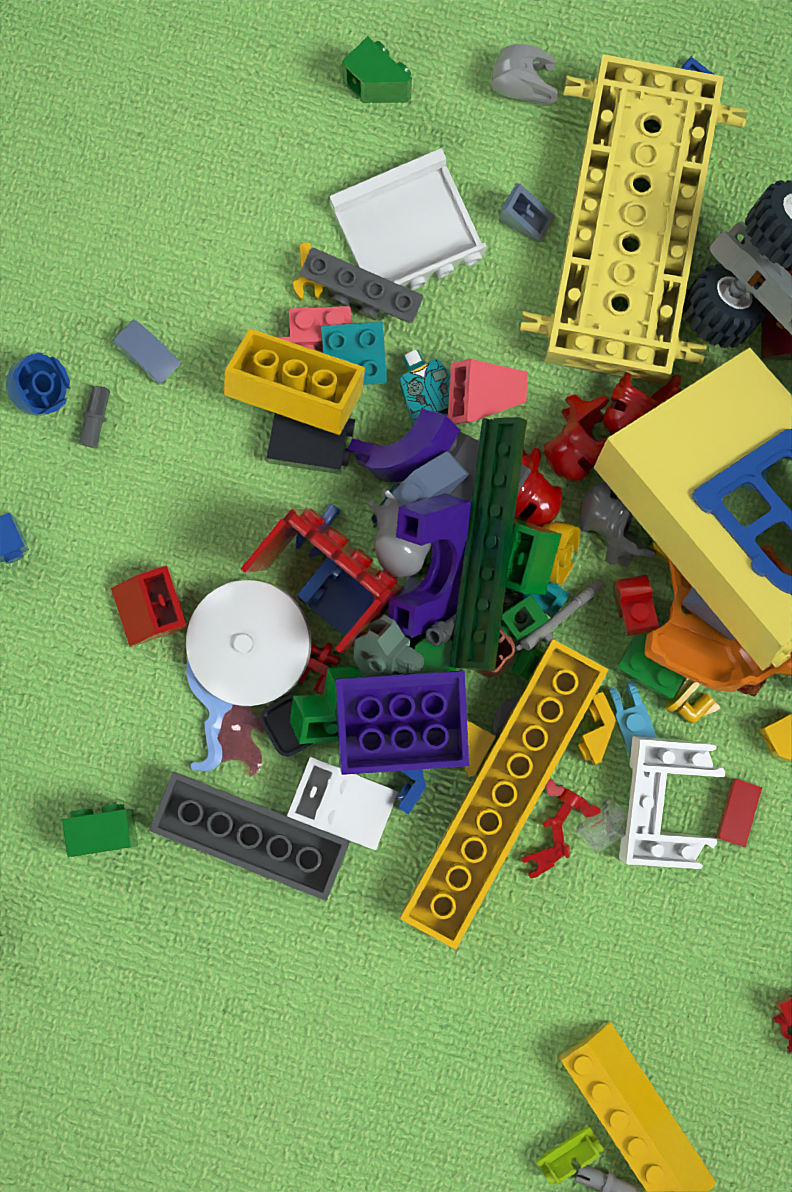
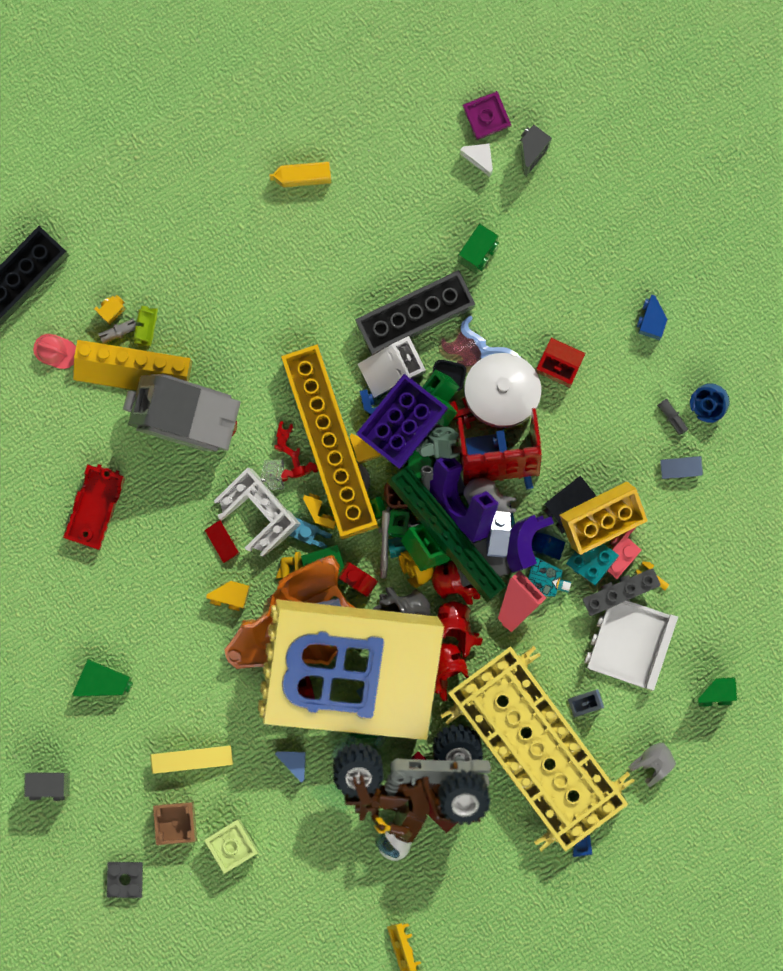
camera: 140 degrees right, 0 degrees up
none -> piece [123,374,241,452]
none -> yellow piece [269,162,331,188]
none -> clear blue slope [532,532,566,561]

